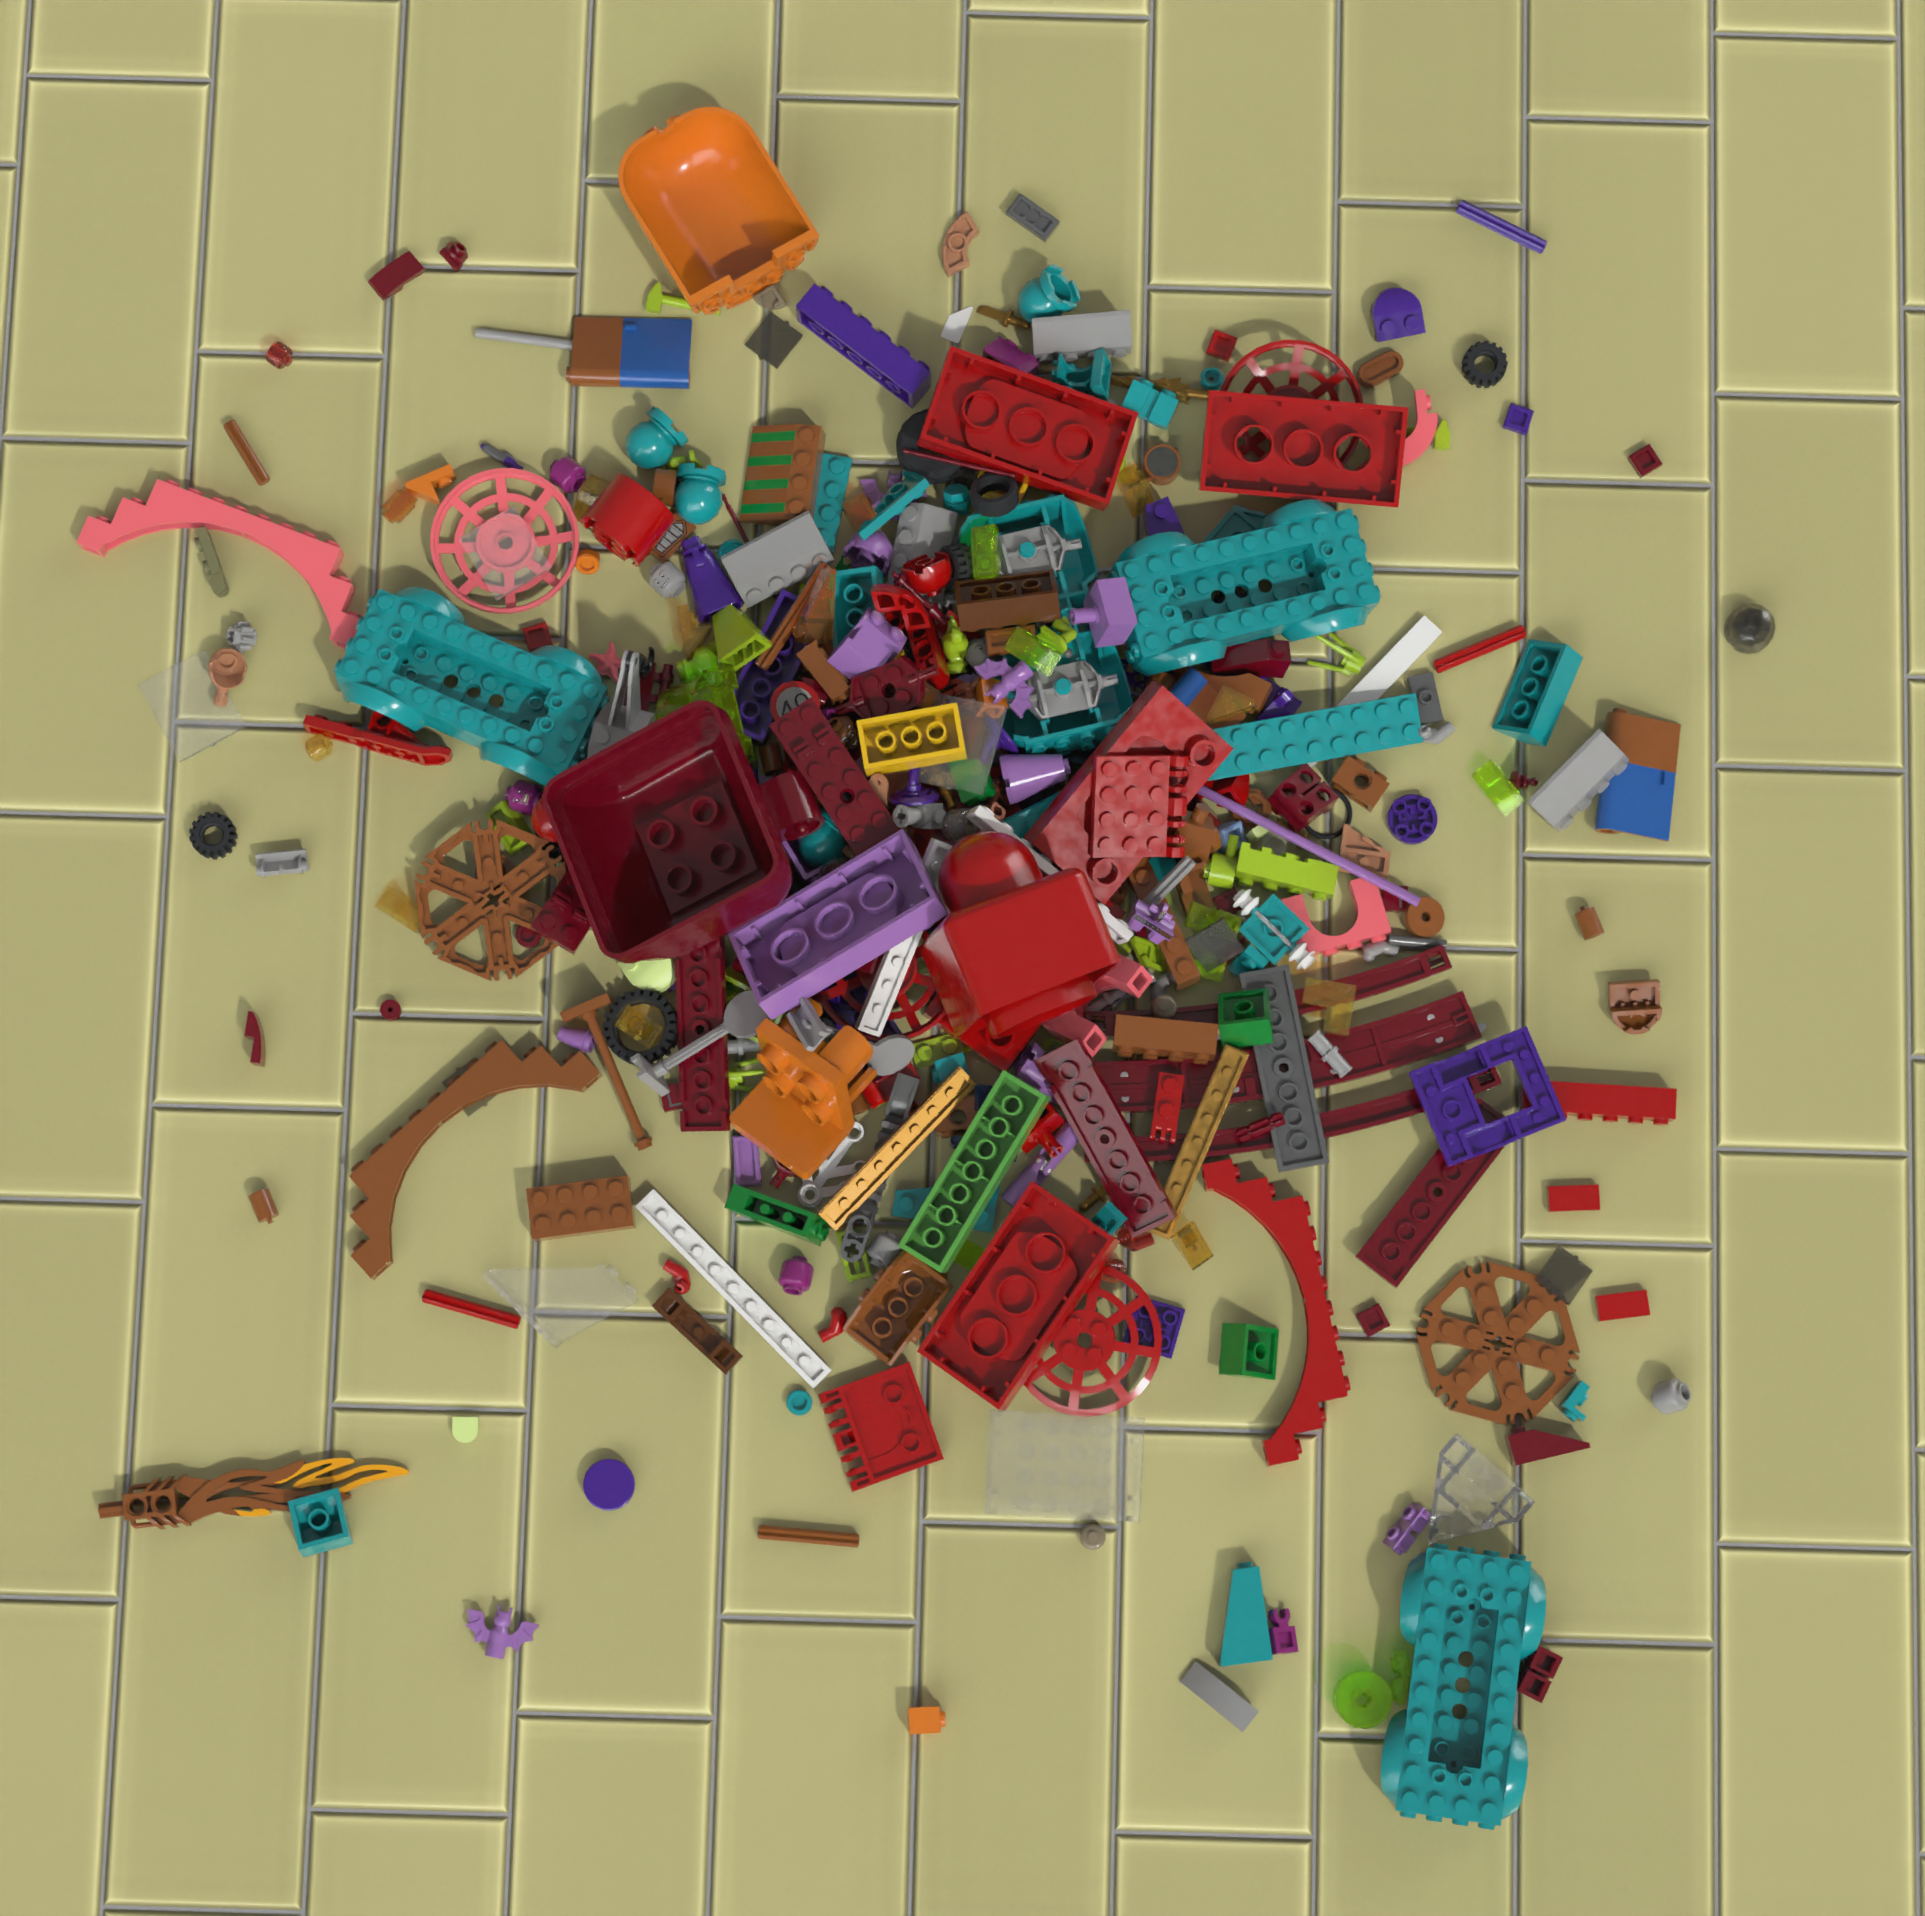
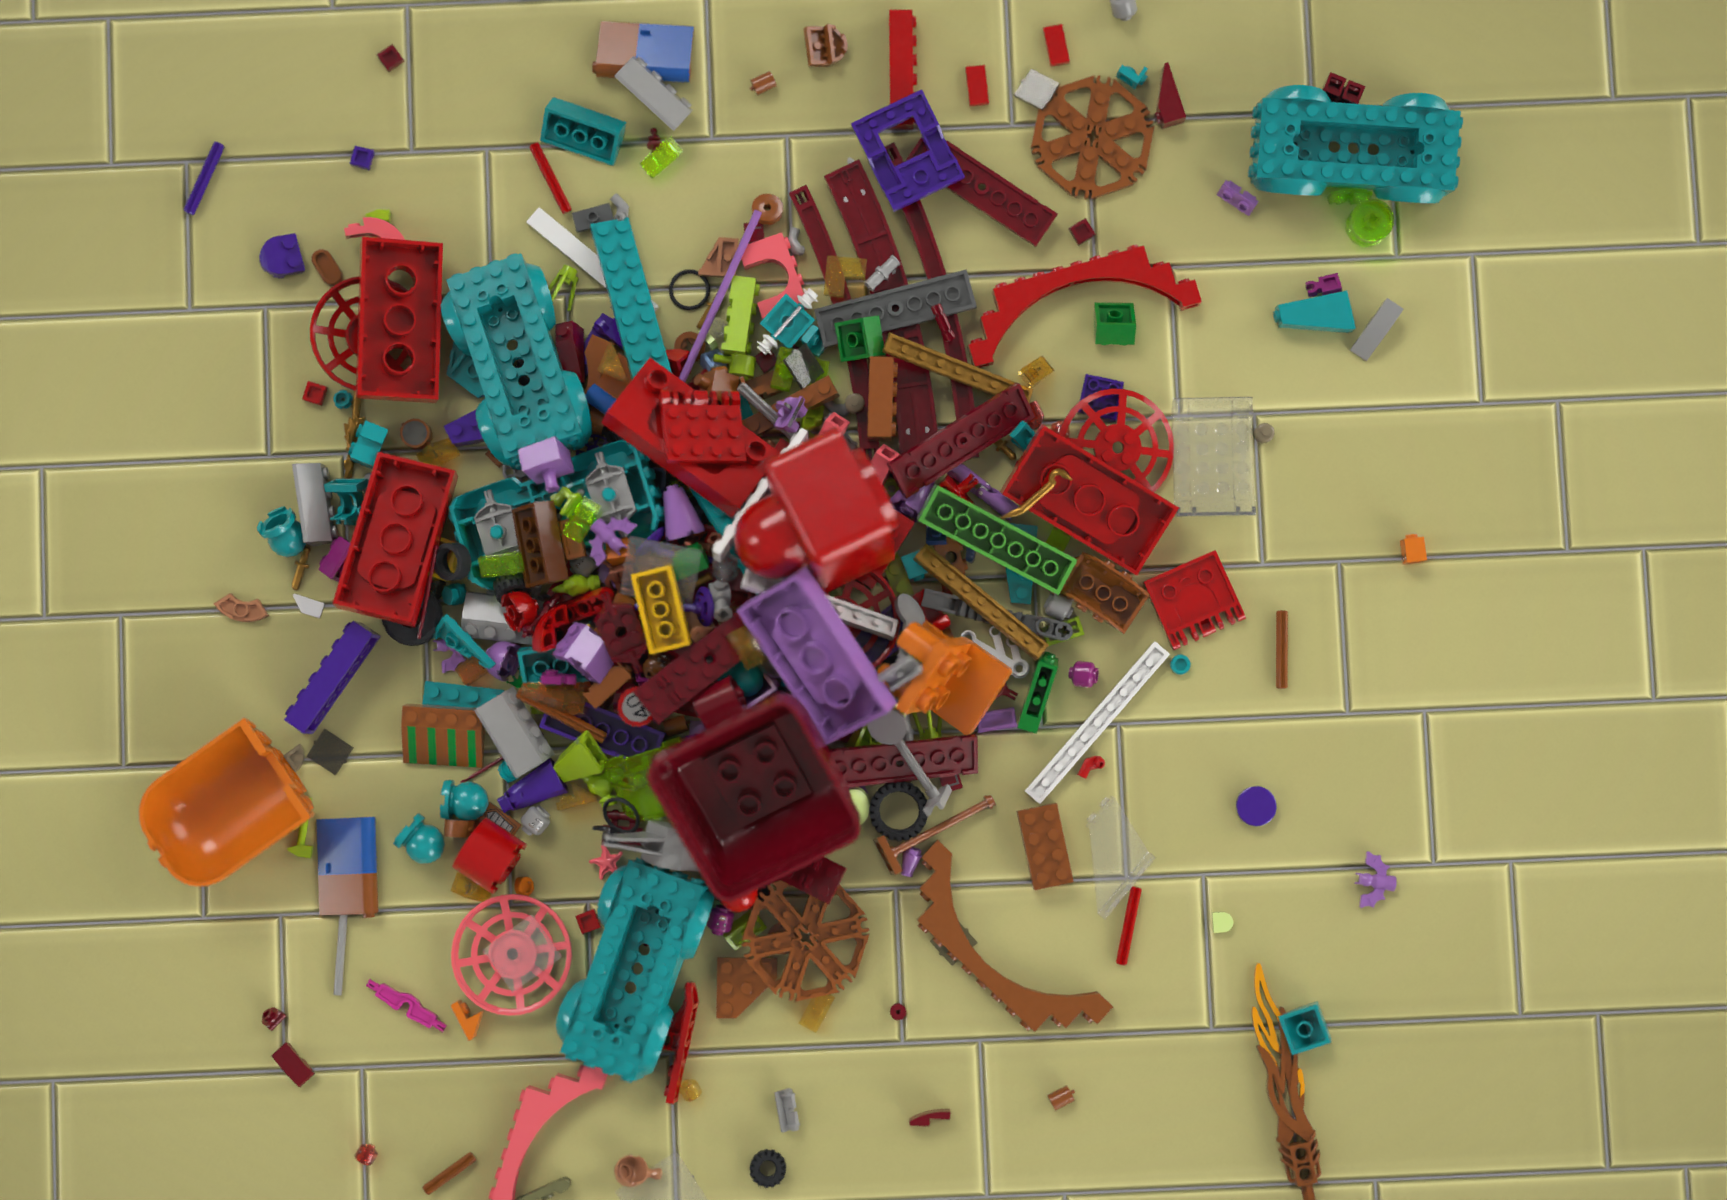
camera: 90 degrees left, 5 degrees up
light grey gear [226,621,257,653] -> none
clear orange brick [381,487,418,524] -> none
dark grey piece [480,443,523,470] -> none
dark red tile [516,925,543,949] -> none
magenta head [549,457,586,493] -> none
clear yellow slope [614,1005,663,1049] -> none
reddish brown slope [652,1288,743,1375] -> none
lime piece [664,449,702,470] -> none
red arm [818,1307,847,1343] -> none
dark grey plate [1006,193,1060,242] -> none
red hinge [1149,1072,1184,1144] -> none
dark red hips [1268,763,1339,833] -> none
dark orange brick [1329,756,1390,813] -> none
dark purple tile [1387,794,1437,845] -> none
dark grey piece [1387,934,1447,949] -> none
clear wedge [1427,1433,1535,1545] -> none
black tyre [1461,341,1508,388] -> none
none -> dark pink piece [366,979,447,1033]
none -> magenta plate [541,669,577,685]
none -> black tyre [603,797,640,833]
none -> dark orange plate [716,957,777,1018]
none -> clear yellow slope [727,626,765,671]
none -> pearl gold piece [1000,469,1072,519]

